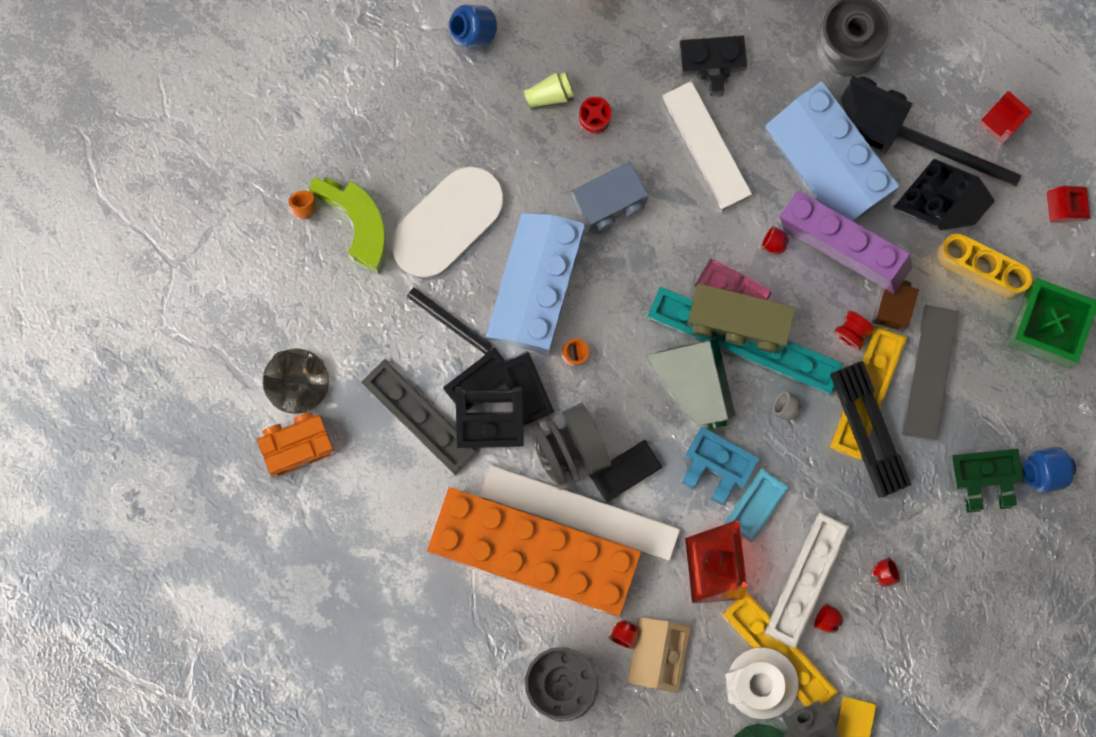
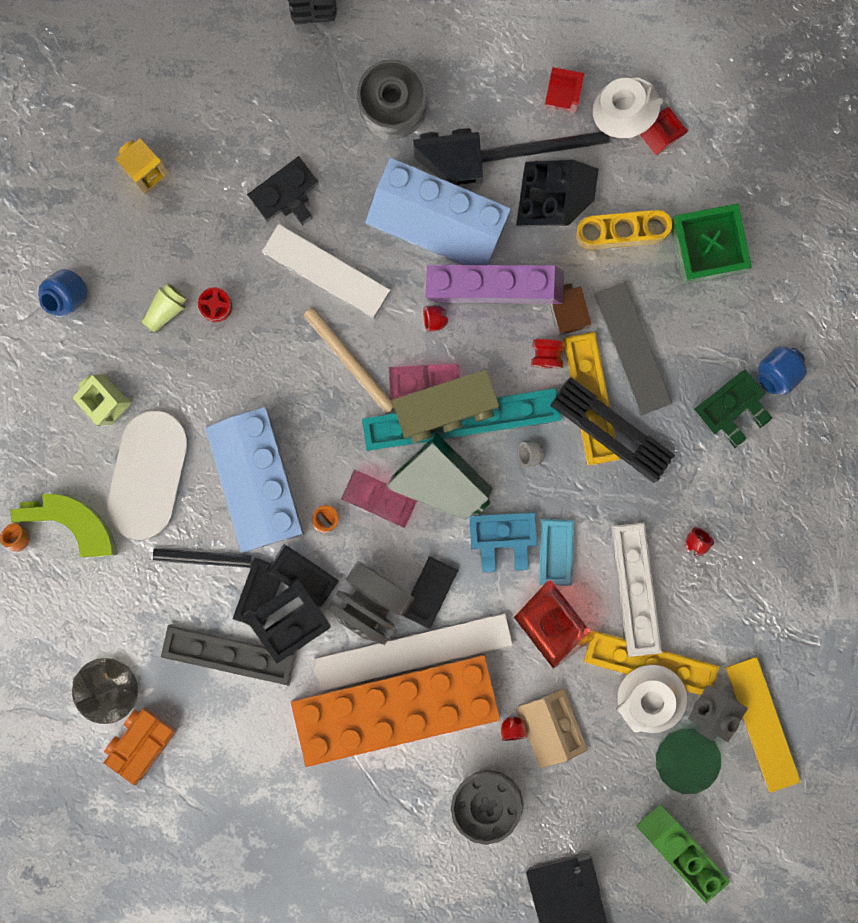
camera: 25 degrees left, 5 degrees up
sand blue brick [571,161,648,232] -> none
red hinge [814,603,843,634] -> none
none -> yellowish green brick [72,374,133,426]
none -> tan bar [303,307,395,414]
none -> clear pink slope [341,469,417,528]
none -> white piece [593,76,663,138]

